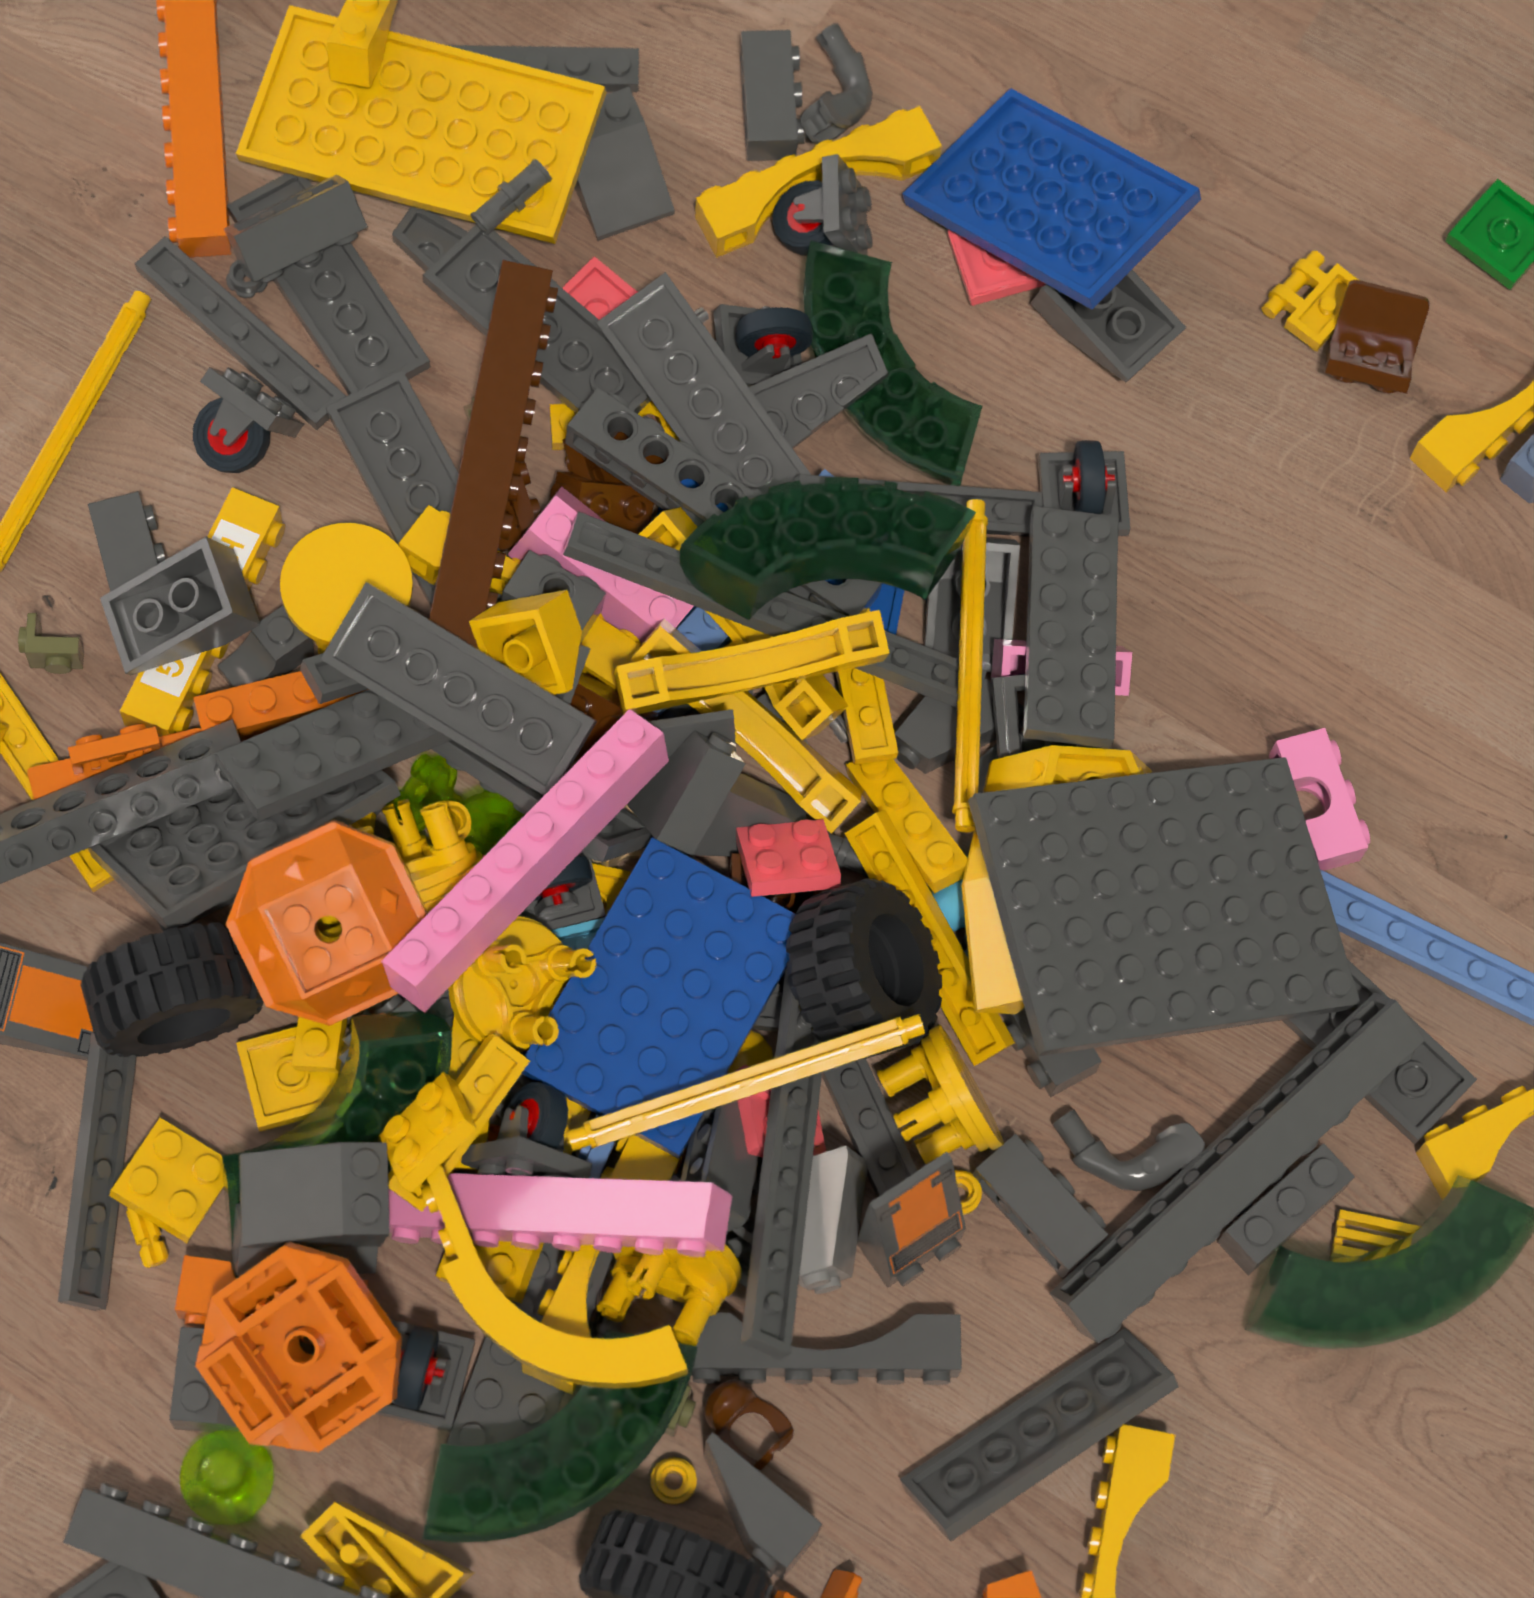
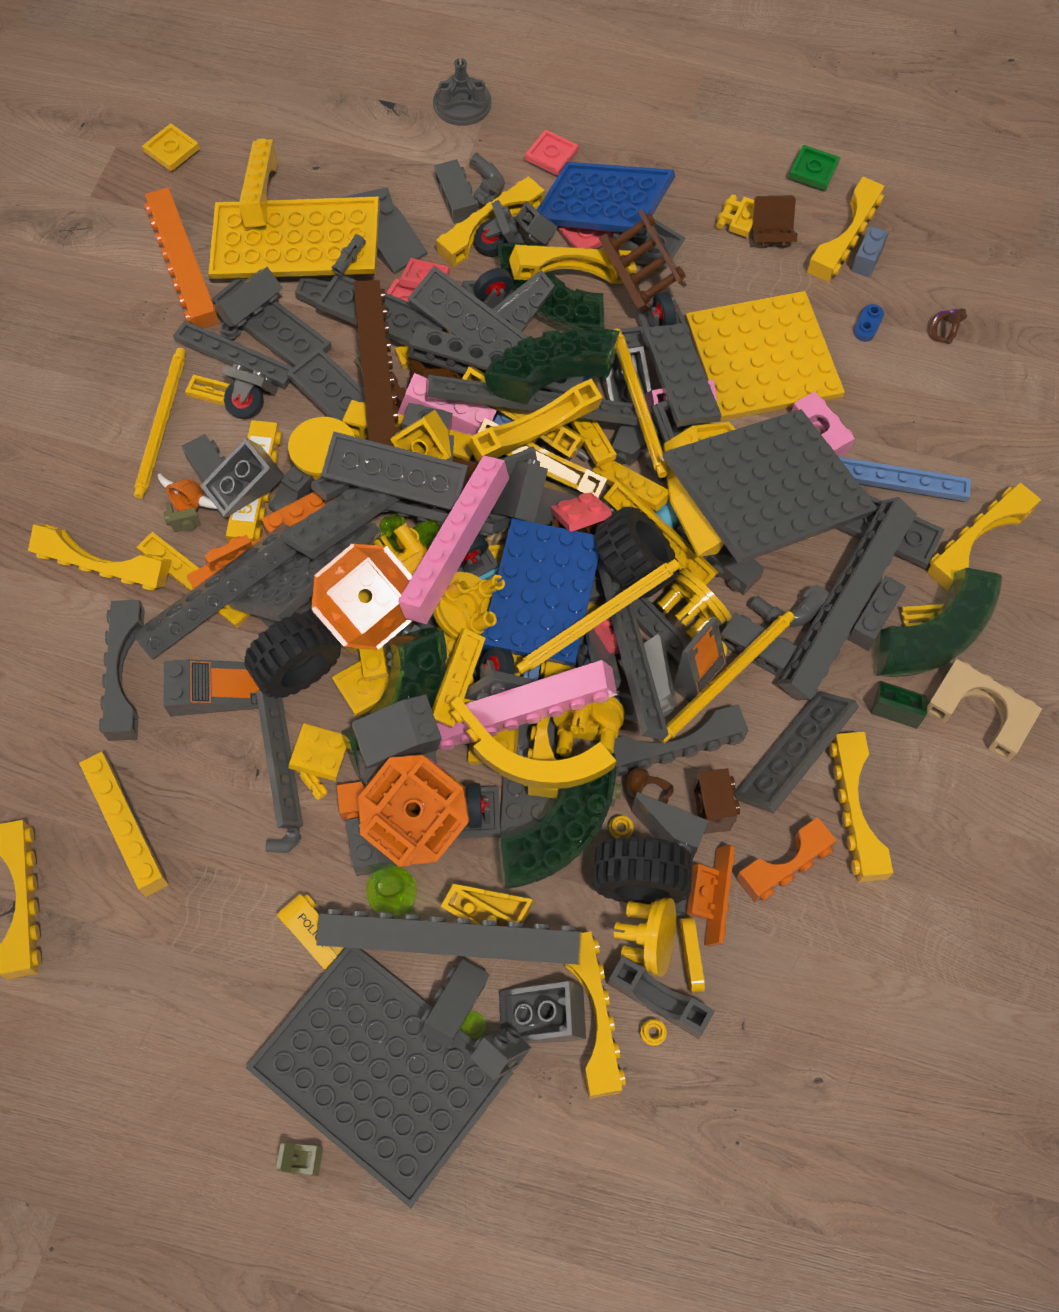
camera: 10 degrees left, 5 degrees down
yellow plate [379,1072,477,1193] -> none
none -> orange helmet [157,473,217,511]
none -> yellow tile [185,374,230,406]
none -> dark grey arm [266,827,301,853]
none -> yellow door [276,893,345,971]
none -> coral plate [400,258,450,289]
none -> yellow arch [509,245,637,284]
none -> dark grey brick [515,201,558,244]
none -> coral plate [525,129,579,176]
none -> reddish brown fence [599,209,687,313]
none -> yellow piece [660,611,795,744]
none -> yellow plate [685,291,845,421]
none -> reddish brown brick [693,768,740,834]
none -> blue plate [854,304,884,342]
none -> dark green slope [871,681,928,729]
none -> tan arch [927,659,1042,761]

